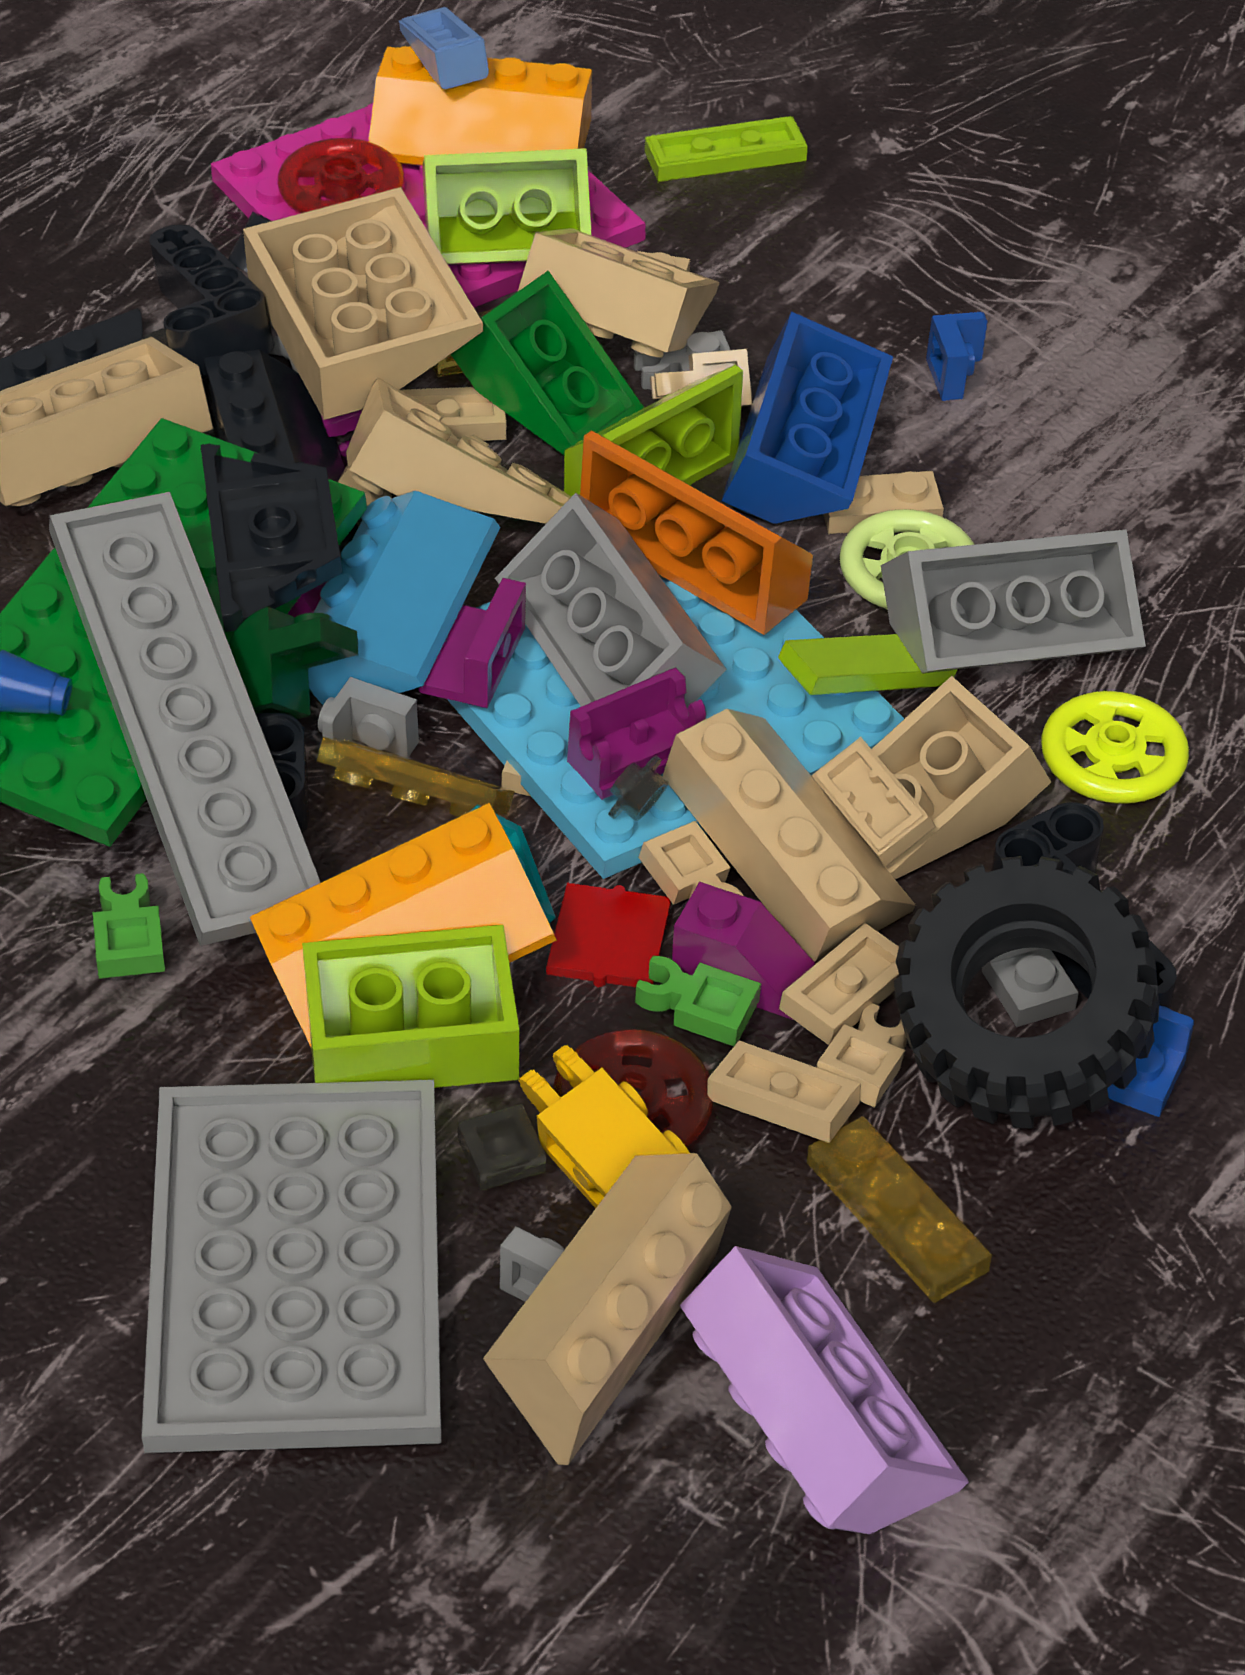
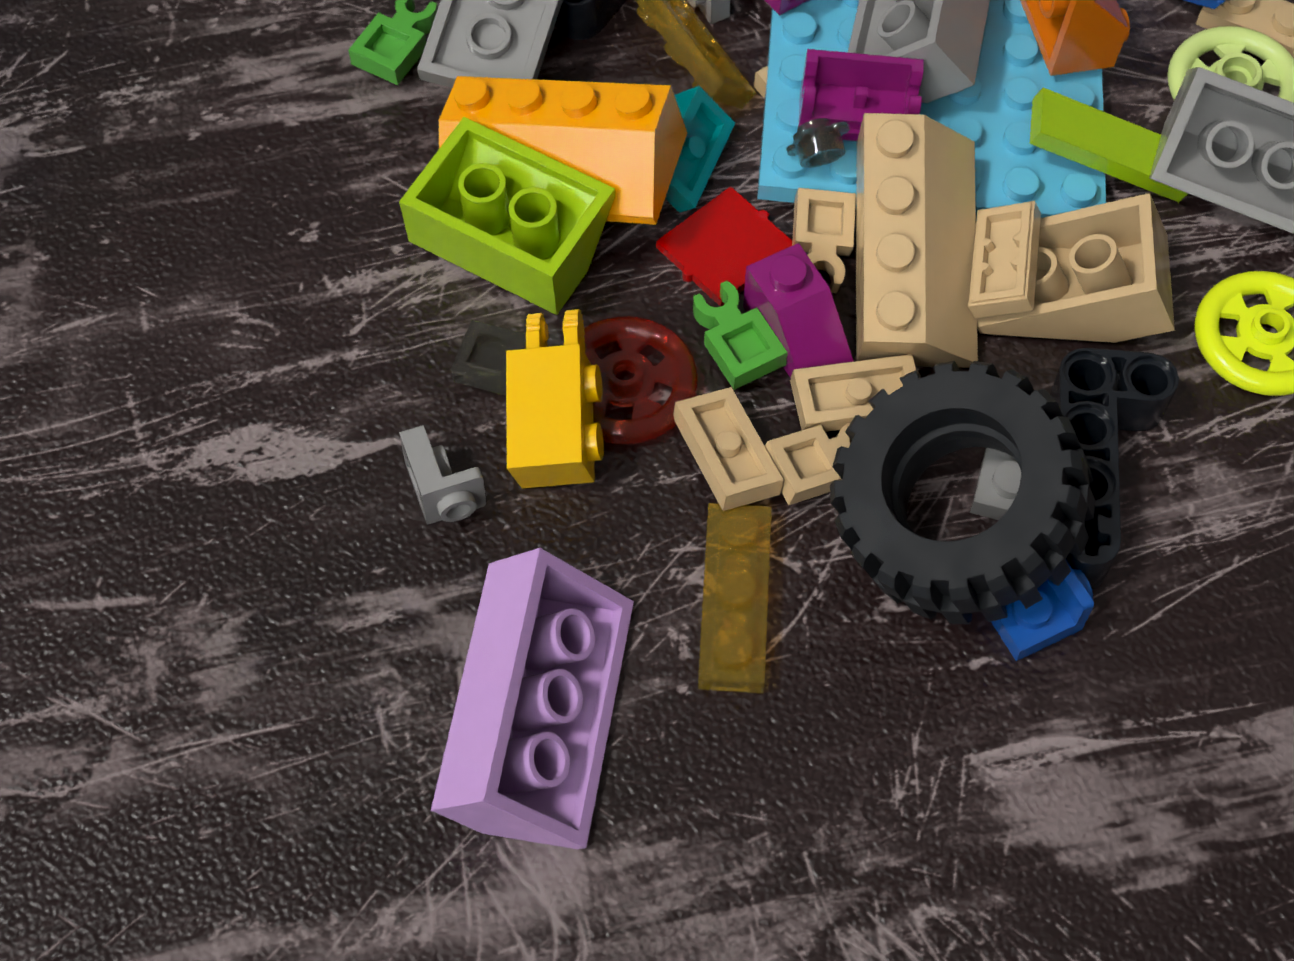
camera: 40 degrees right, 15 degrees up
light grey plate [142,1080,441,1453] -> none
tan slope [483,1153,732,1465] -> none

